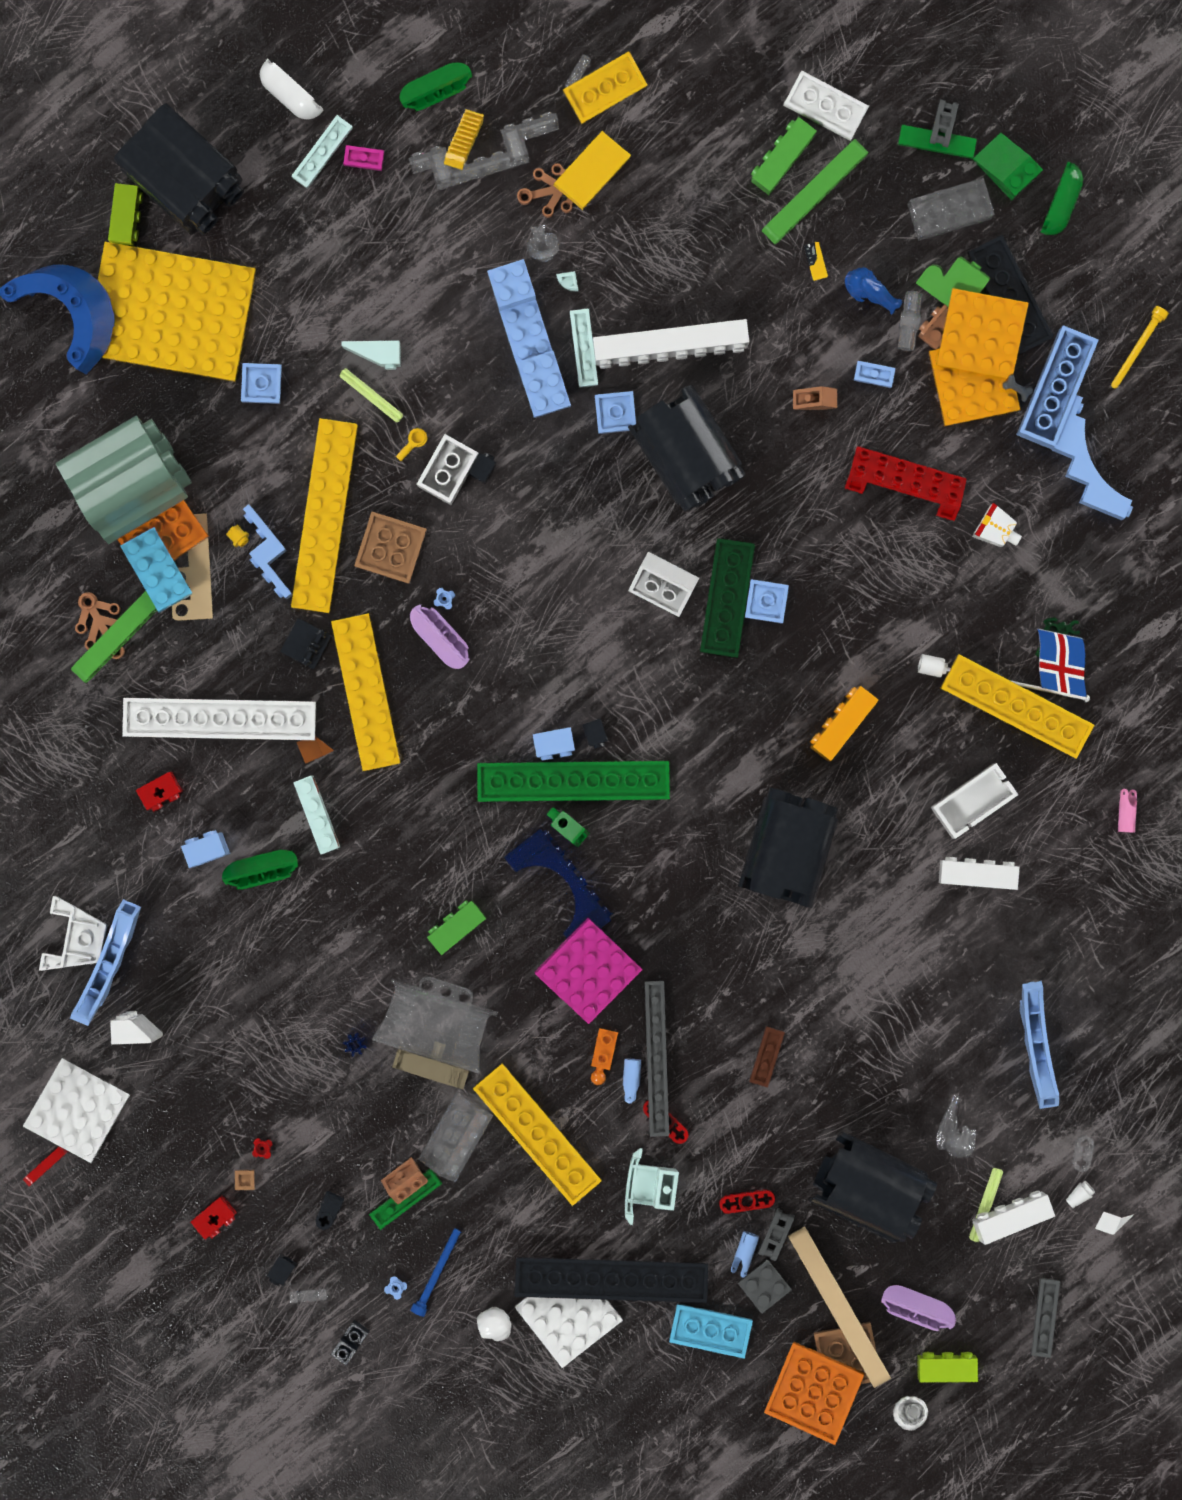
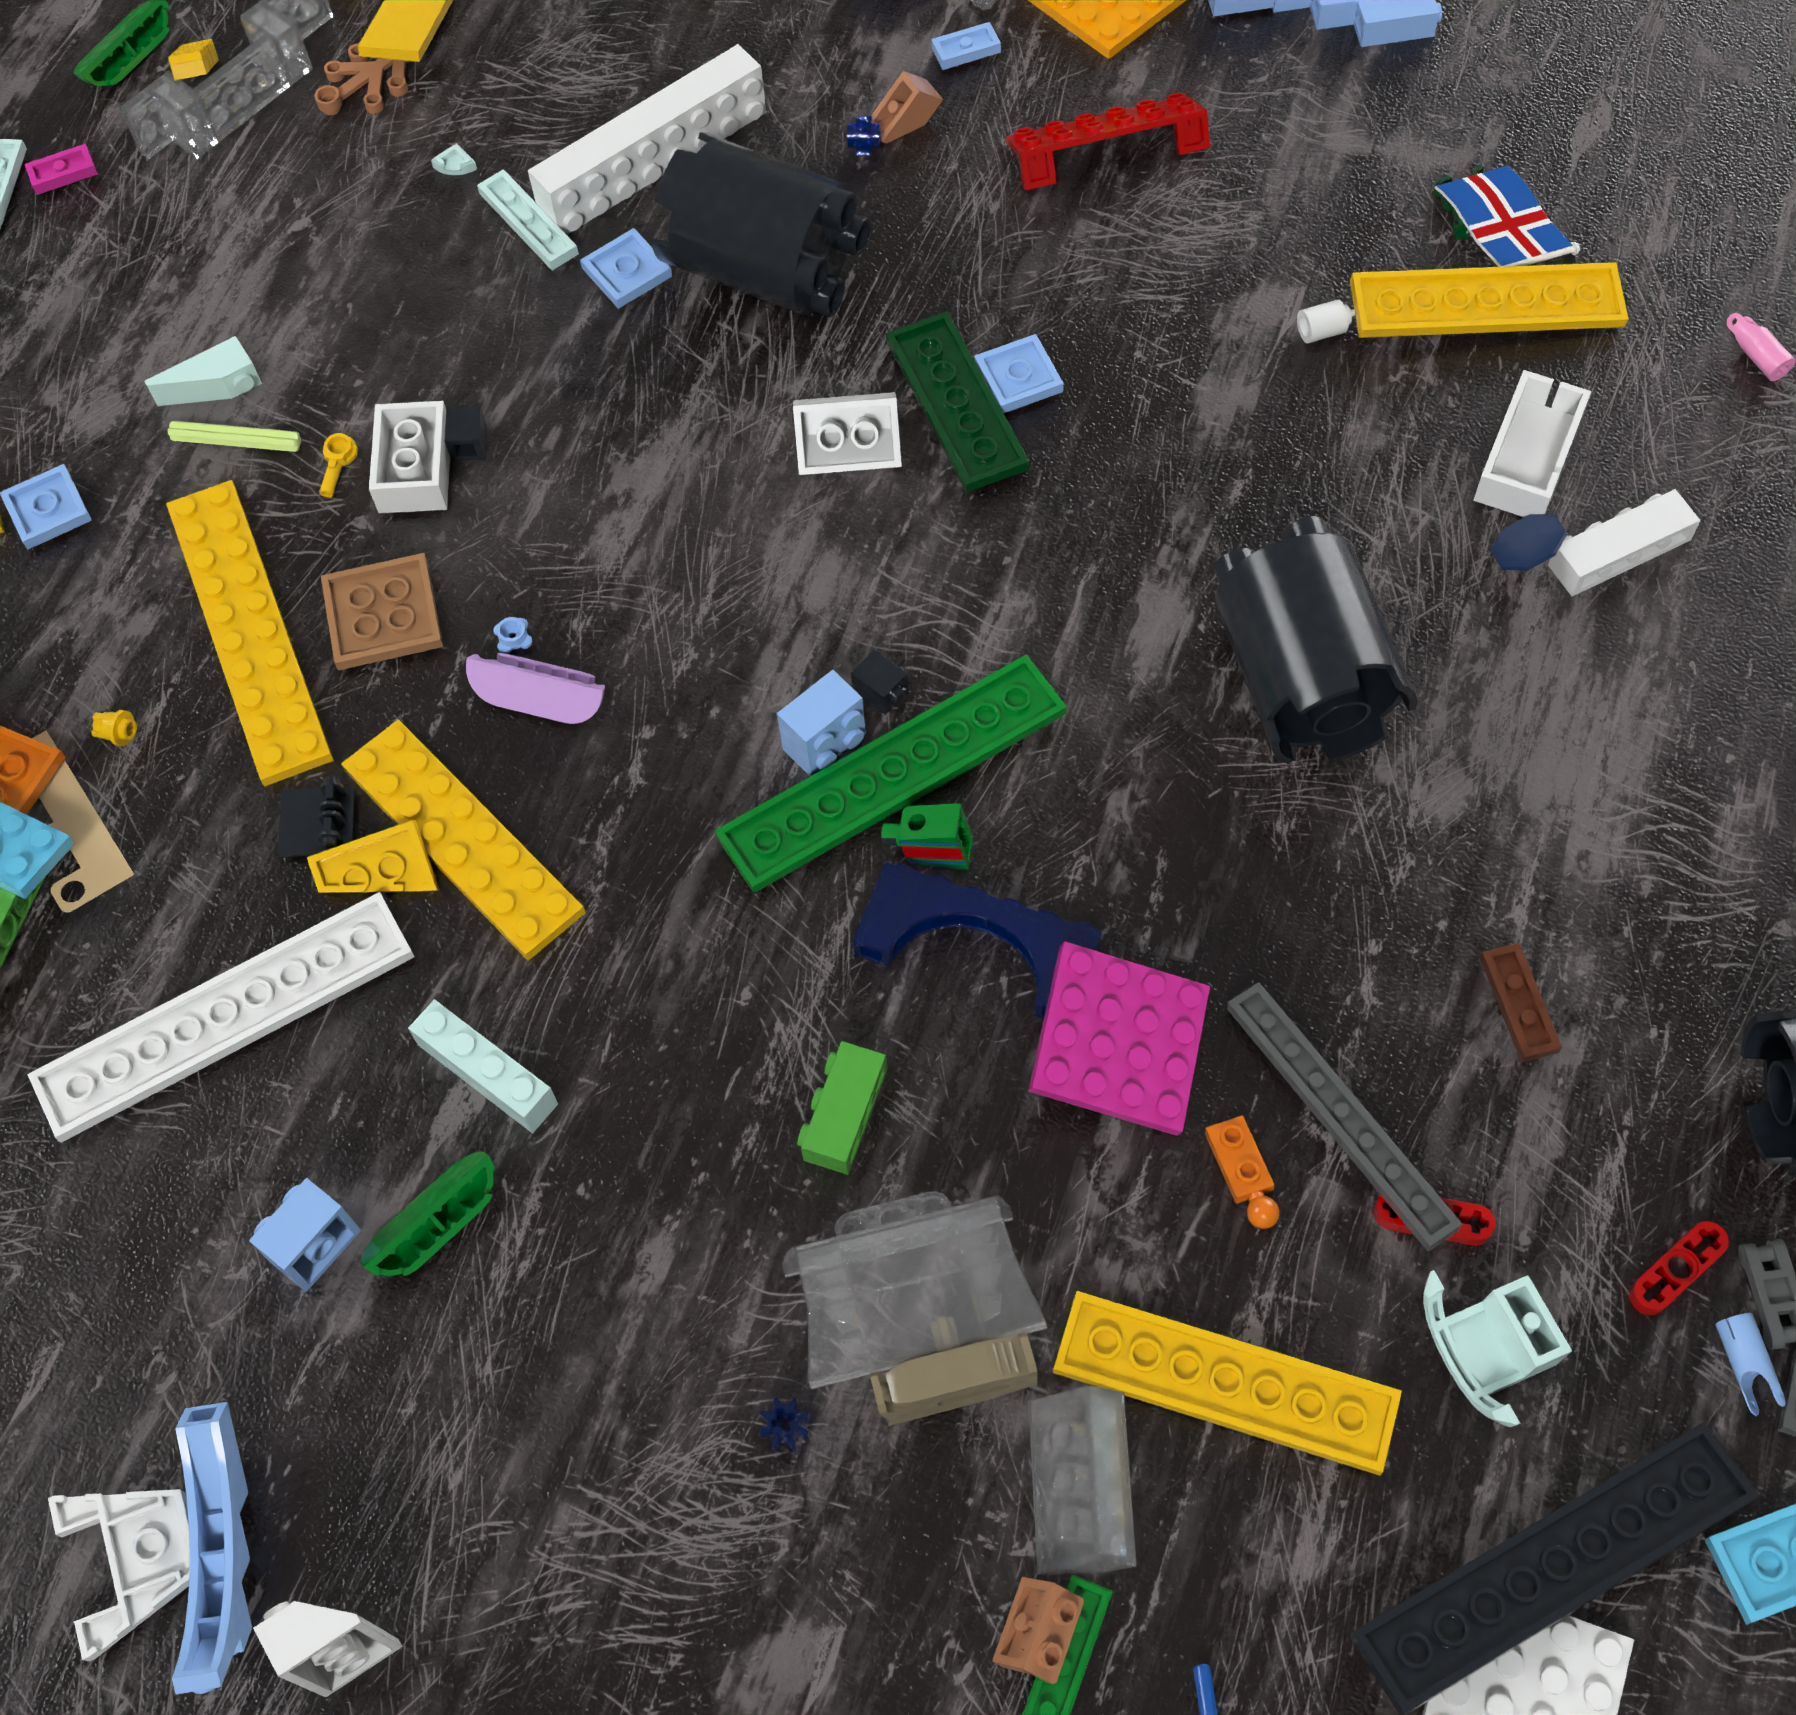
camera: 25 degrees left, 25 degrees down
red brick [136,772,183,812] -> none
light blue bracket [243,504,293,599] -> none
dark orange sticker [296,736,334,764] -> none
light blue bracket [487,259,571,418] -> none
clear hat [526,225,560,262] -> none
light blue piece [623,1058,641,1103] -> none
light orange brick [810,686,878,761] -> none
white torso [972,503,1022,547] -> none
none -> yellow wing [307,820,440,893]
none -> clear blue gear [847,116,881,156]
none -> dark blue piece [1491,514,1567,571]

